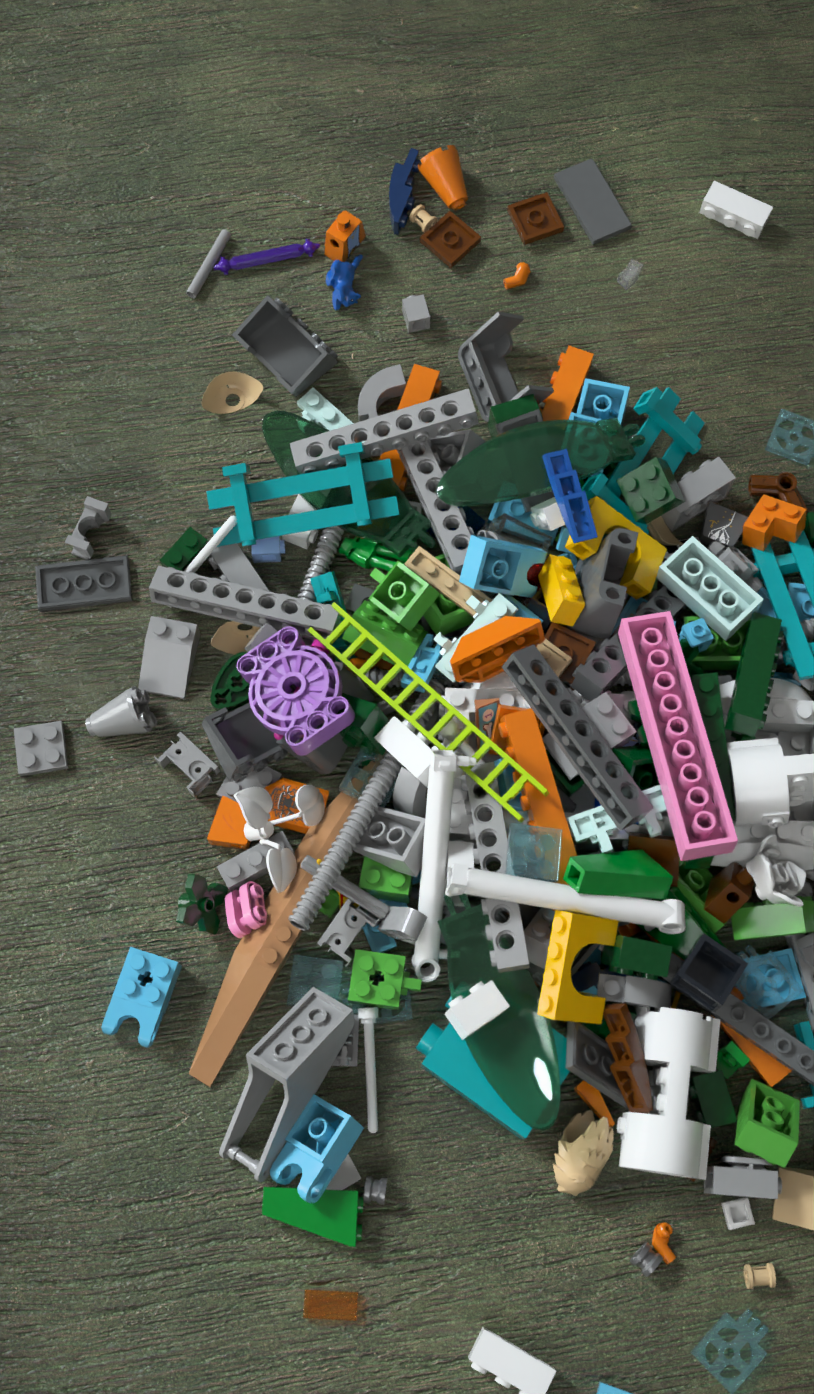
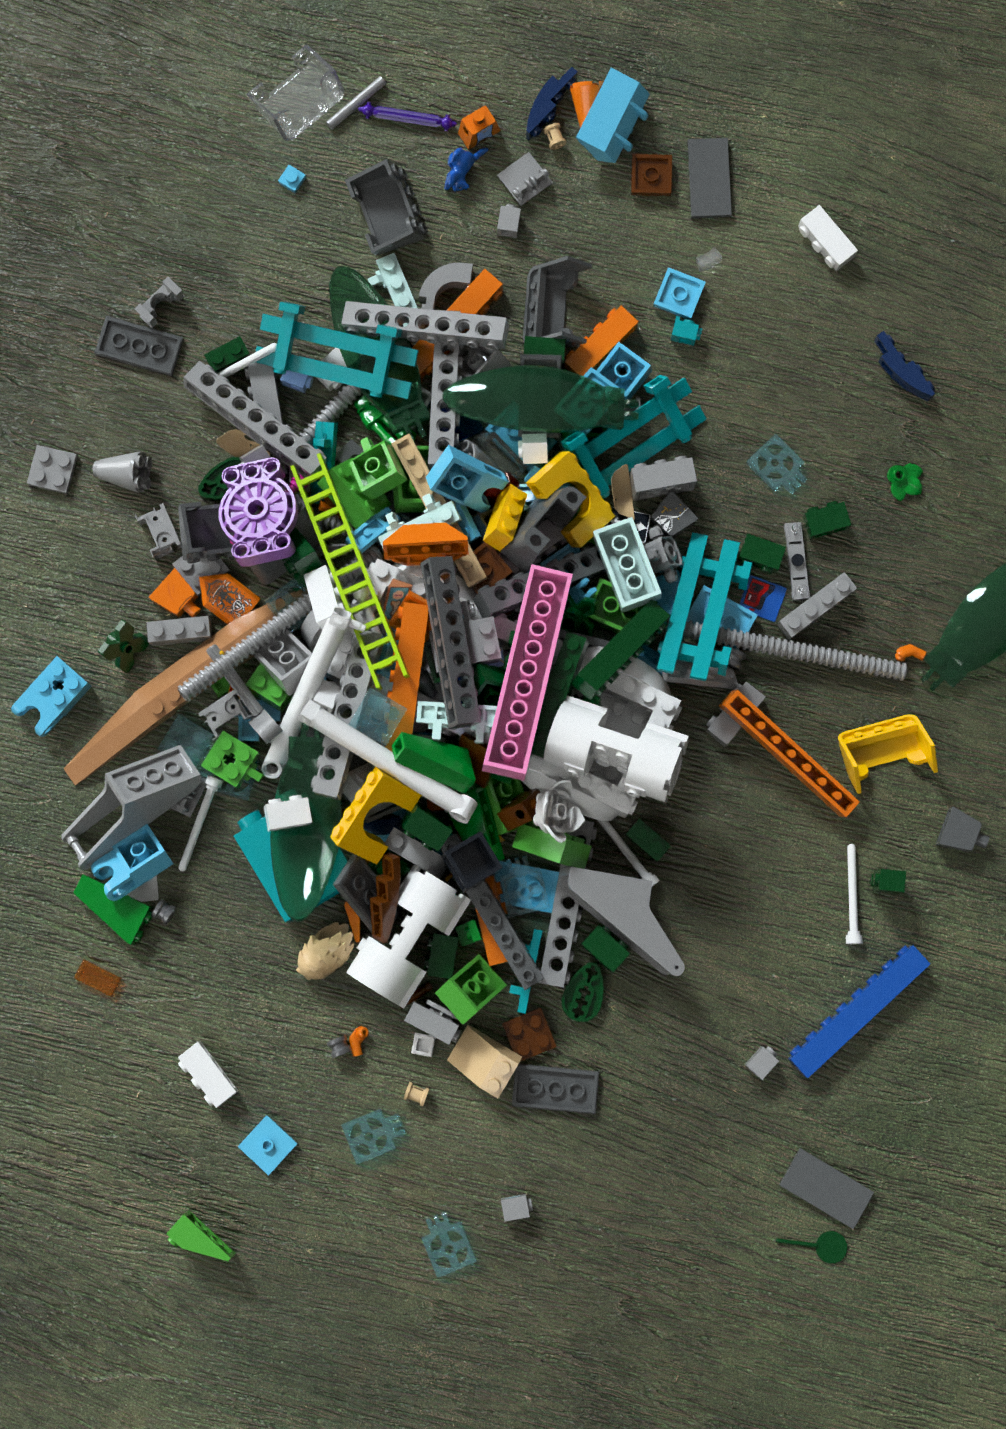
camera: 25 degrees right, 10 degrees up
light grey slope [138,616,201,699] -> none
tan piece [202,372,263,414] -> none
bright pink brick [225,881,267,938] -> none
white plant [234,785,325,893] -> none
reddish brown plate [420,211,481,268] -> none
orange arm [503,262,530,290] -> none
blue slope [542,449,598,544] -> none
dark green brick [616,457,686,524] -> none
medium azure bracket [681,618,714,652] -> none
orange brick [742,494,807,552] -> none
reddish brown piece [748,472,808,514] -> none
none -> clear windscreen [246,44,344,141]
none -> medium azure plate [278,165,306,194]
none -> light grey hinge [497,152,553,206]
none -> medium azure piece [576,68,650,163]
none -> medium azure plate [653,267,706,320]
none -> teal brick [670,316,702,346]

